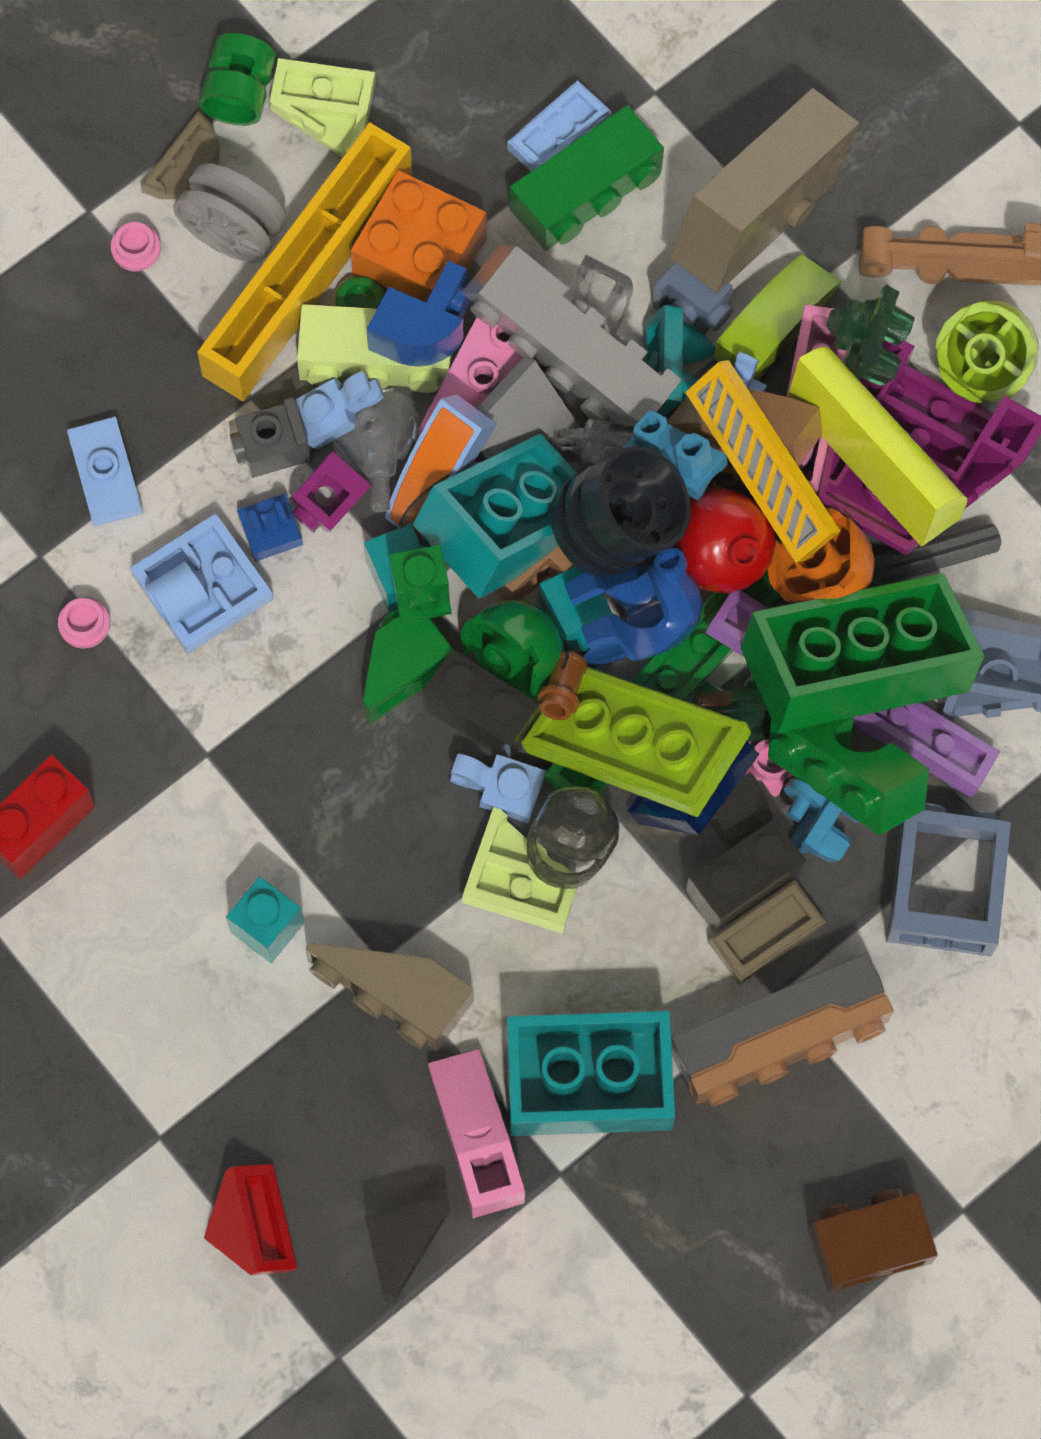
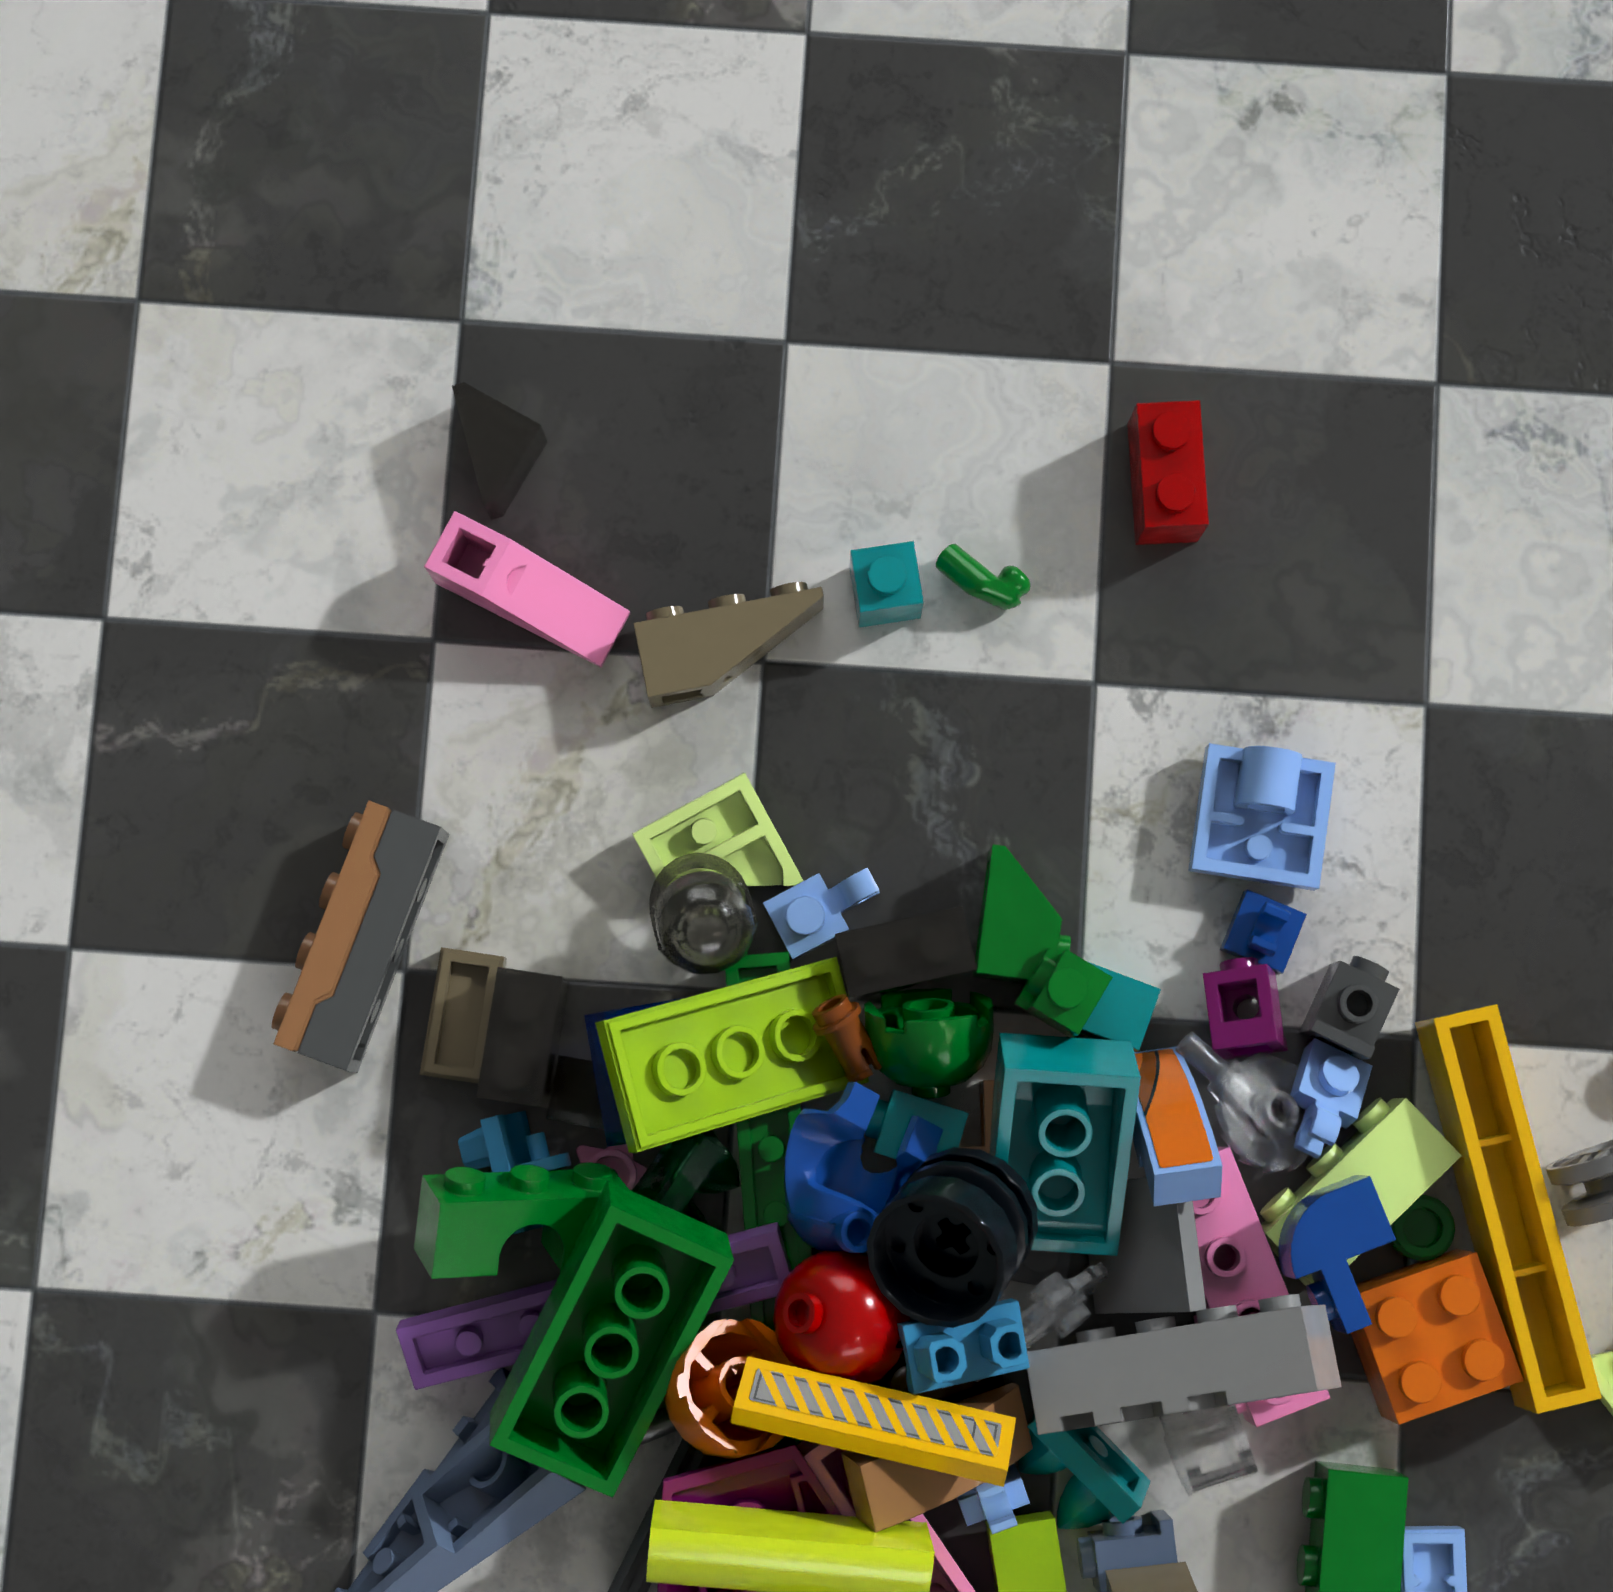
camera: 135 degrees right, 10 degrees up
bright pink plate [58,597,110,649] -> none
light blue plate [67,417,143,527] -> none
red slope [204,1164,297,1275] -> none
teal brick [507,1011,675,1136] -> none
reddish brown brick [809,1189,938,1293] -> none
sand blue window [886,803,1011,957] -> none
none -> green arm [936,544,1031,610]

